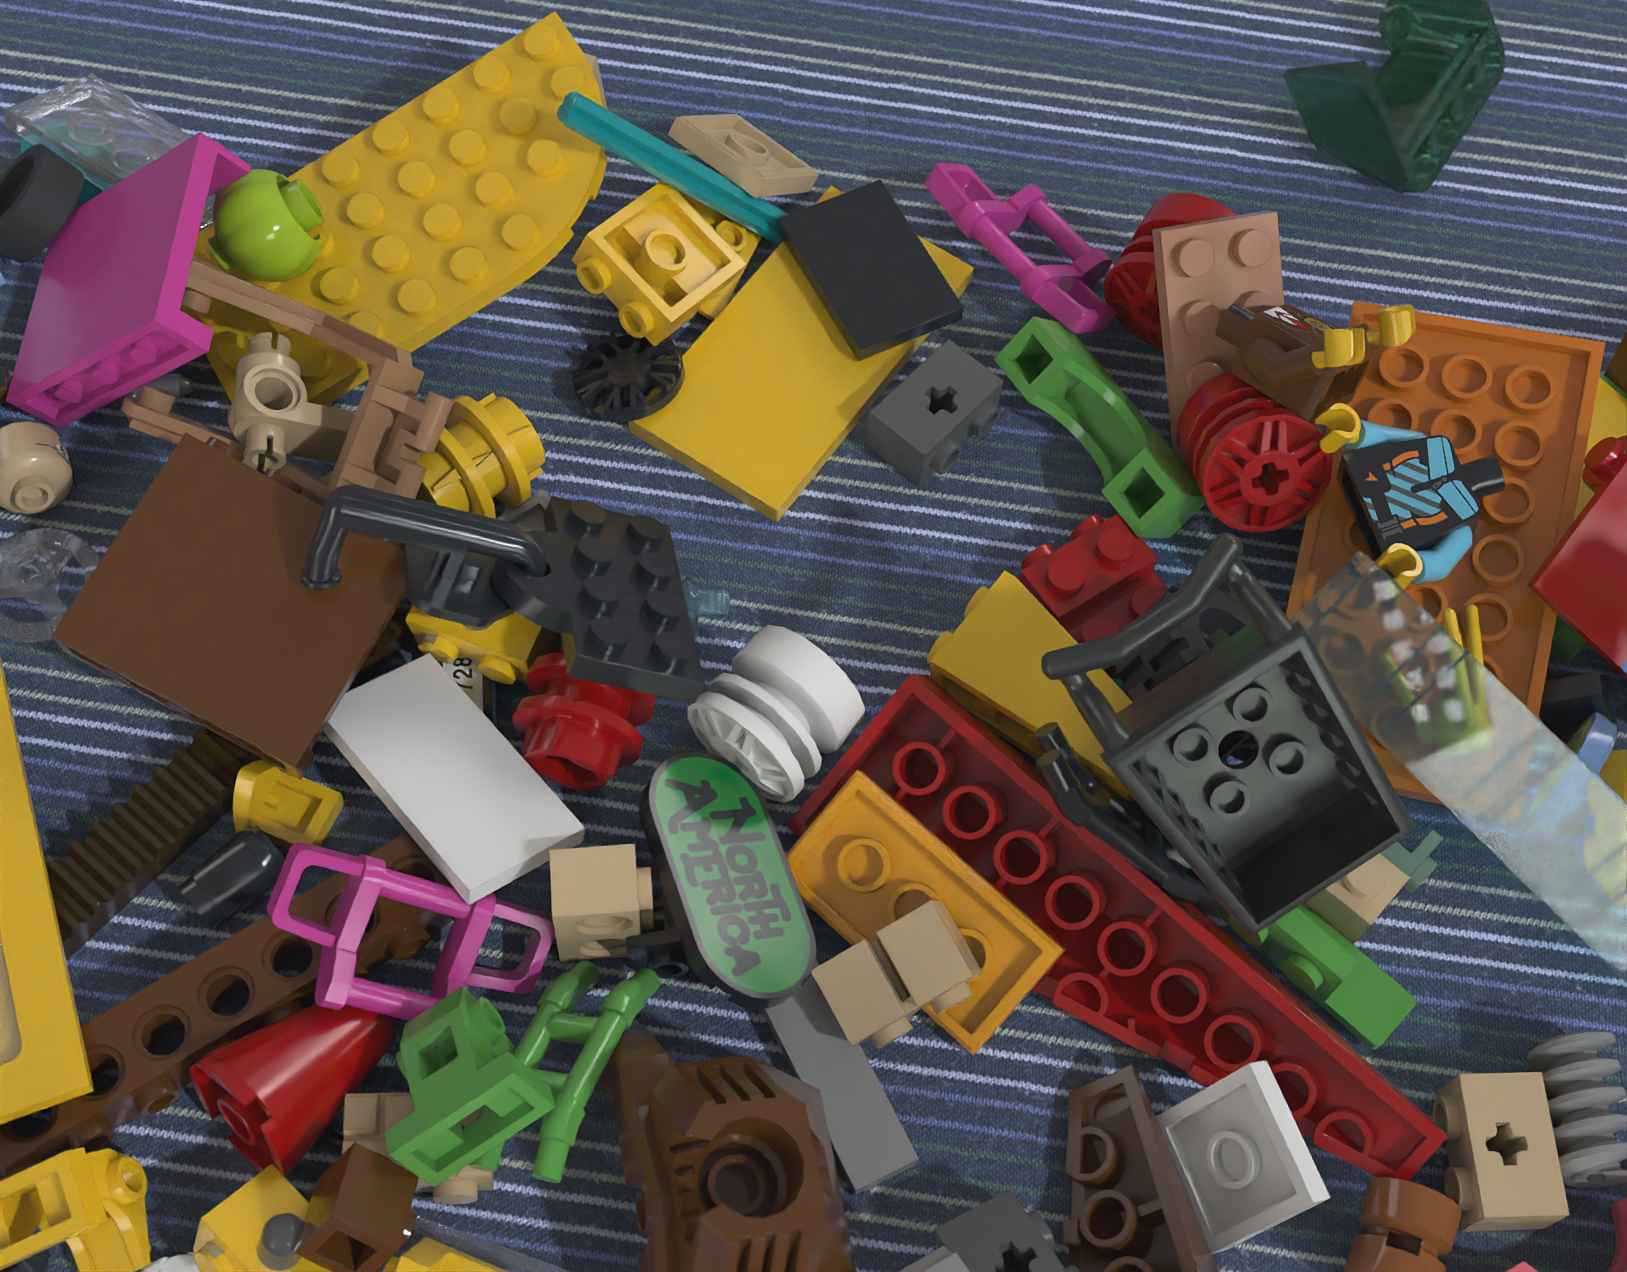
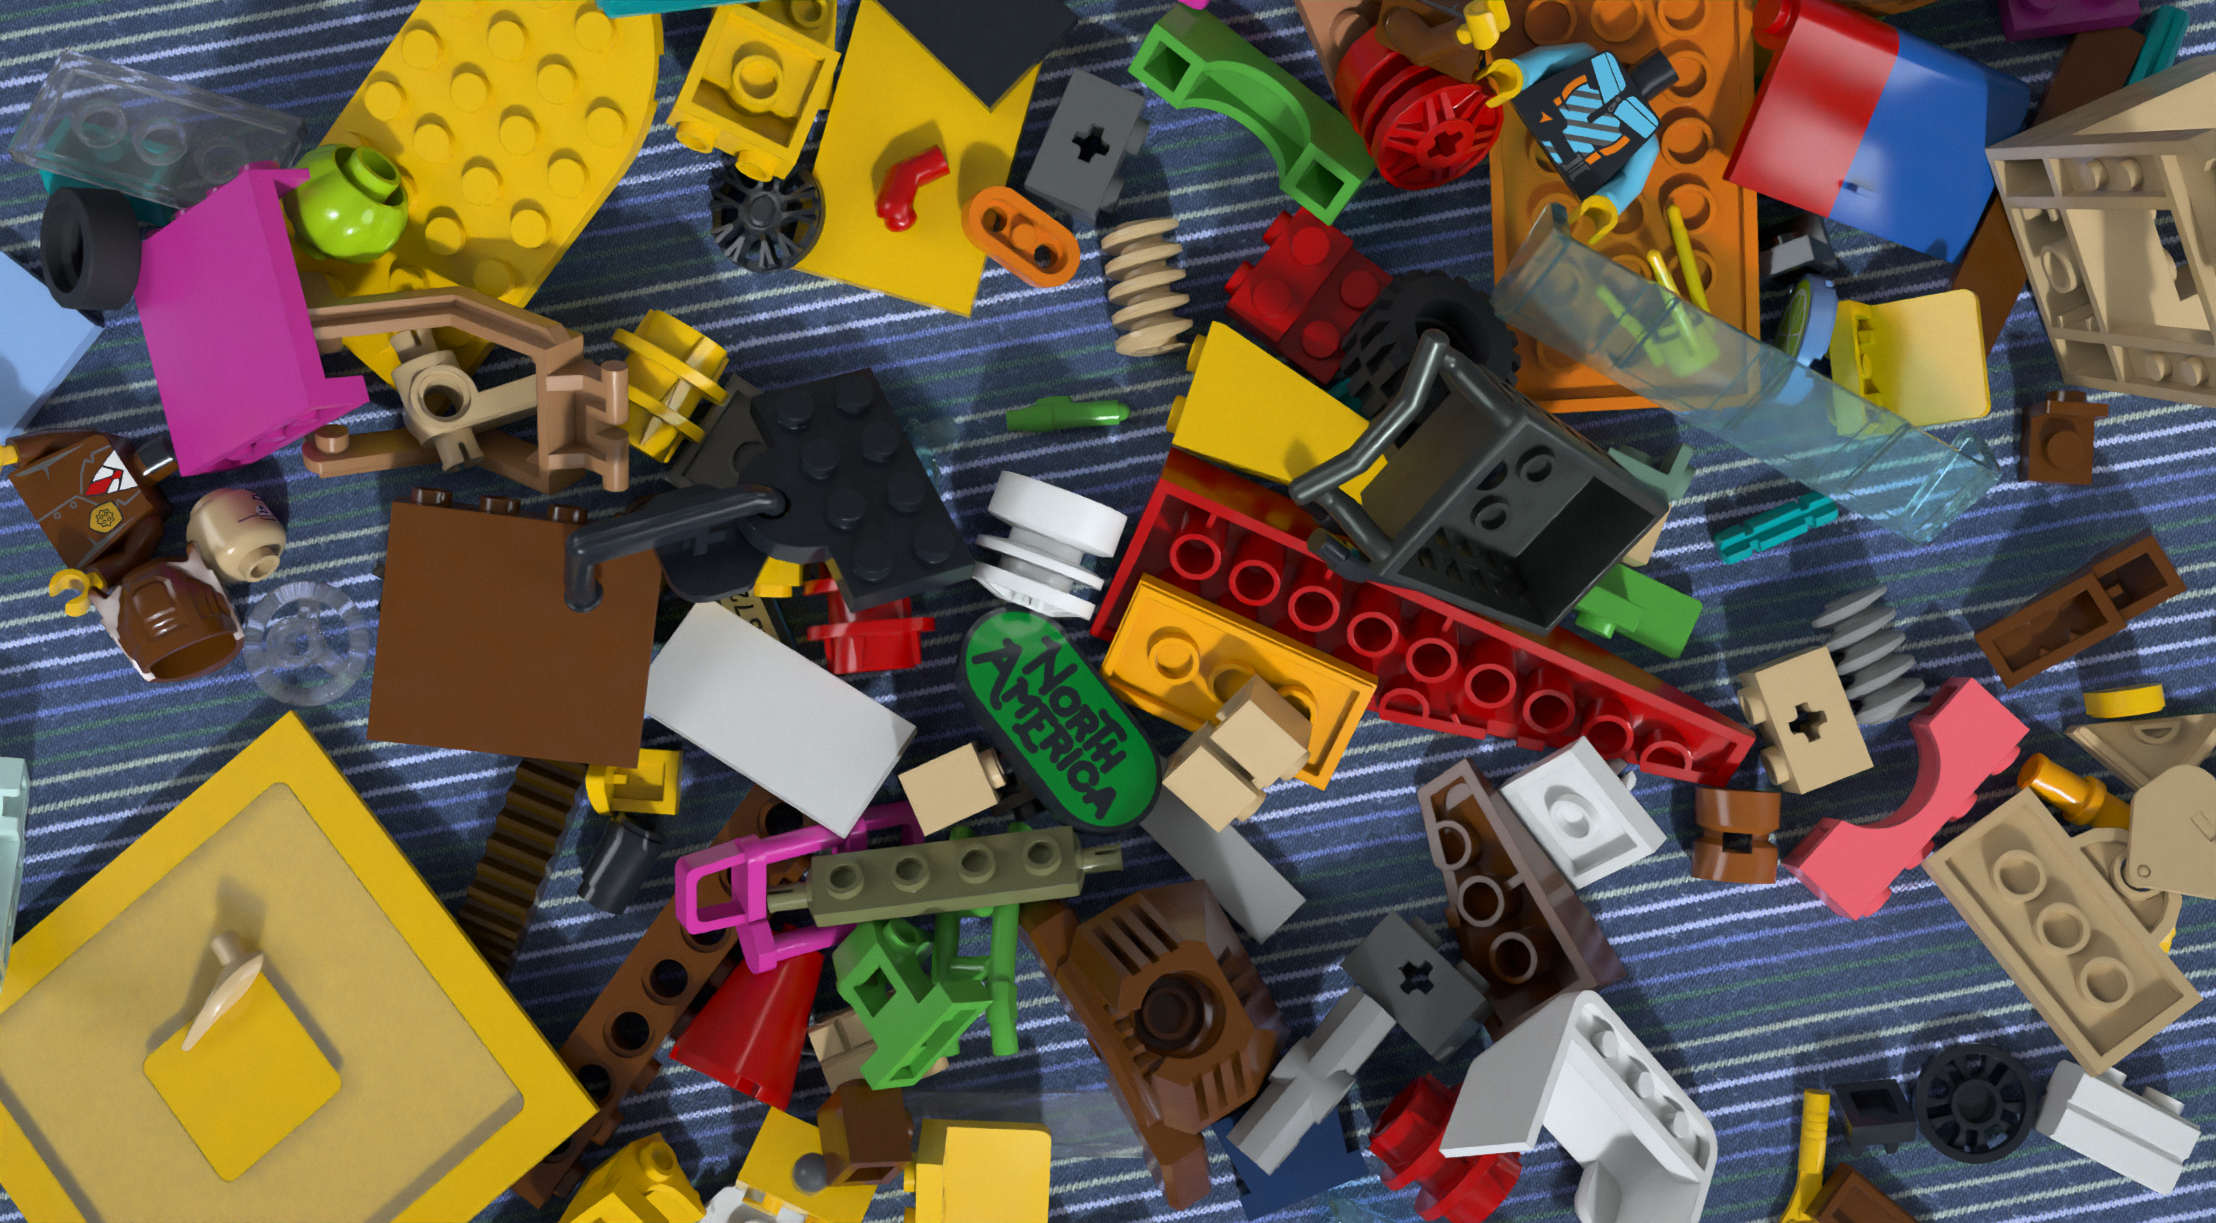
camera: 10 degrees left, 25 degrees up
none -> olive plate [767,826,1124,927]
none -> red arm [874,144,951,233]
none -> orange plate [961,186,1080,288]
none -> bright green piece [1006,396,1131,433]
none -> tan piece [1101,217,1193,357]
none -> teal axle [1713,488,1838,564]

